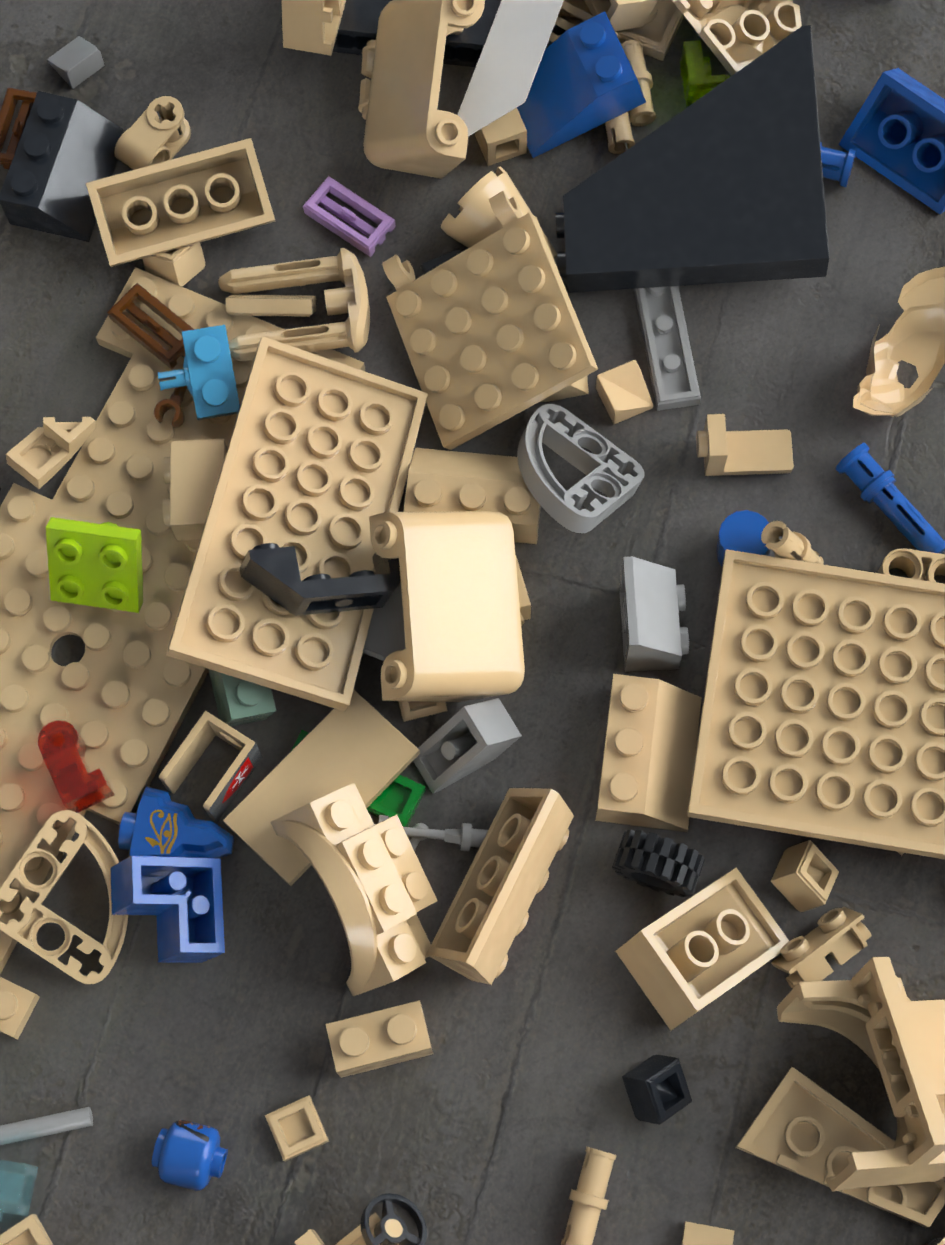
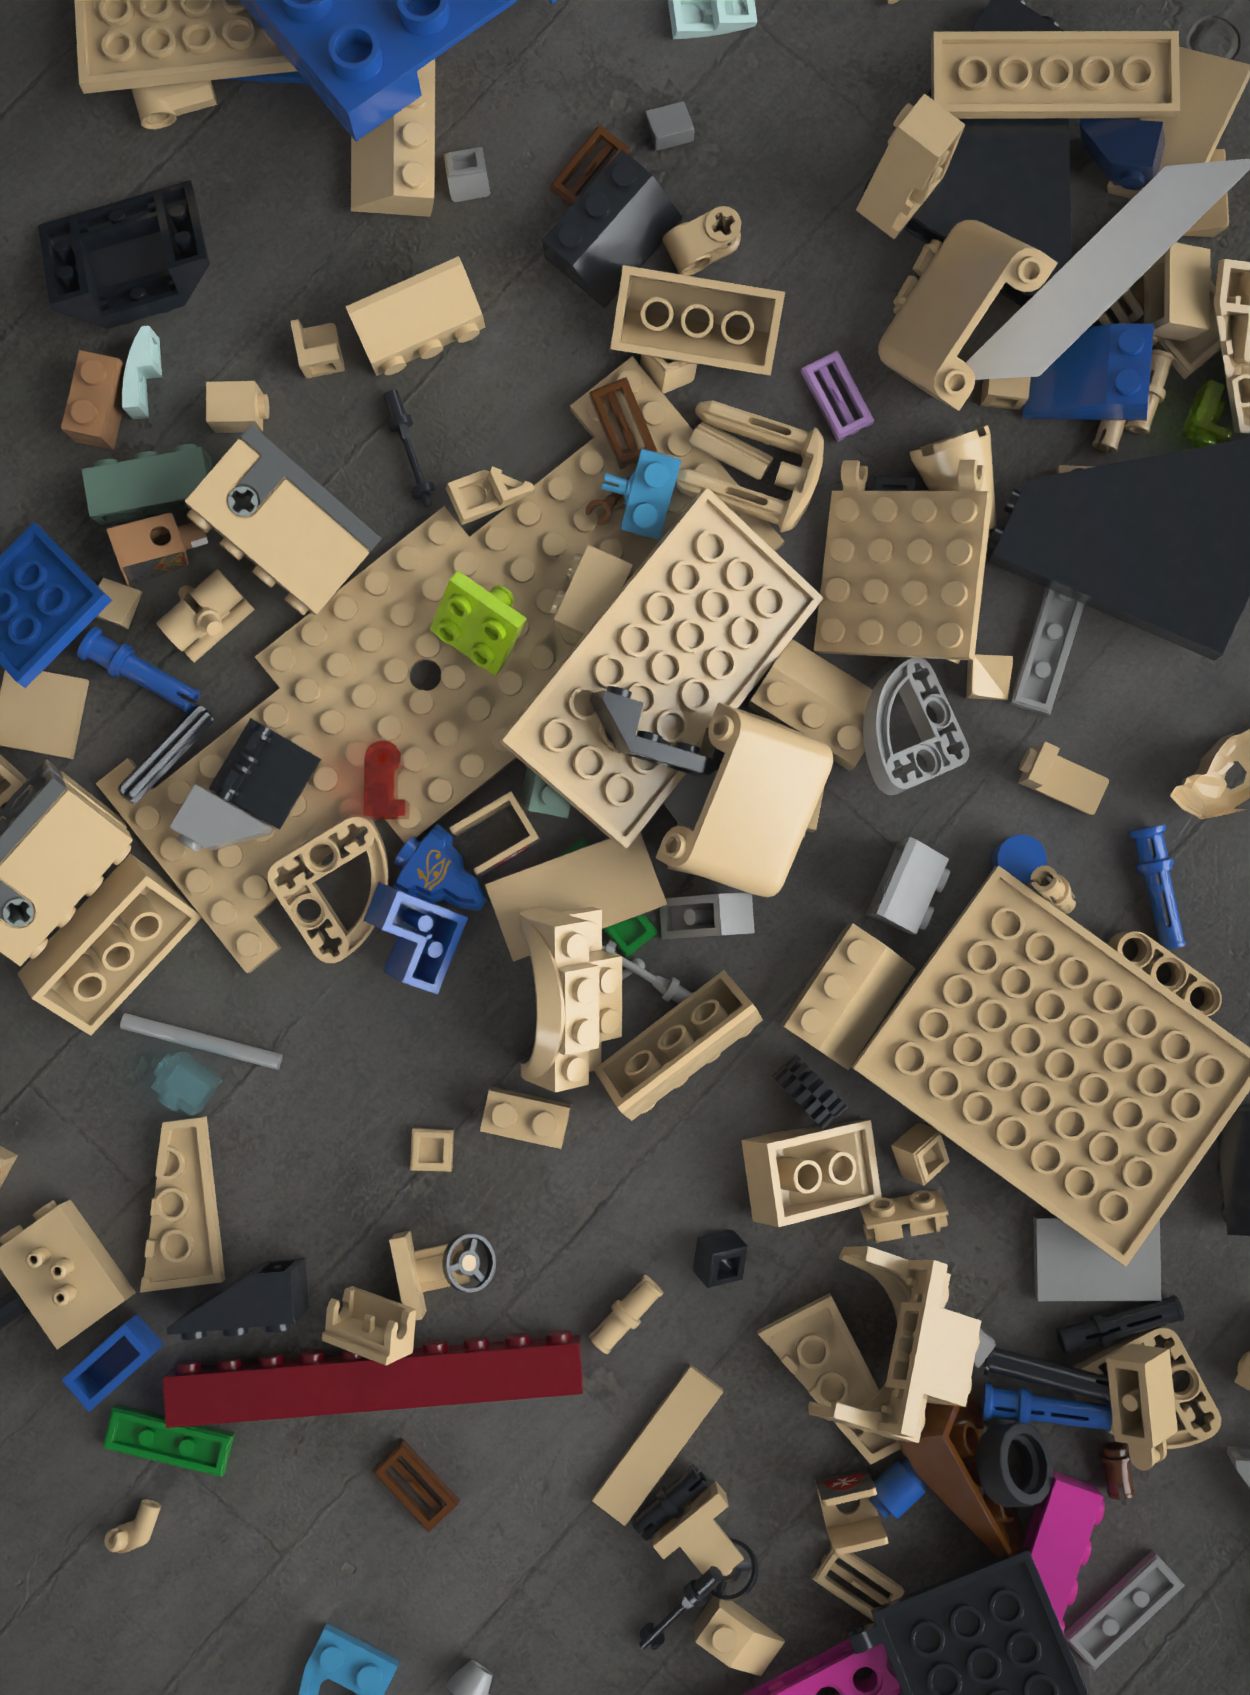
camera: 25 degrees right, 15 degrees up
blue head [152,1120,228,1191] -> none

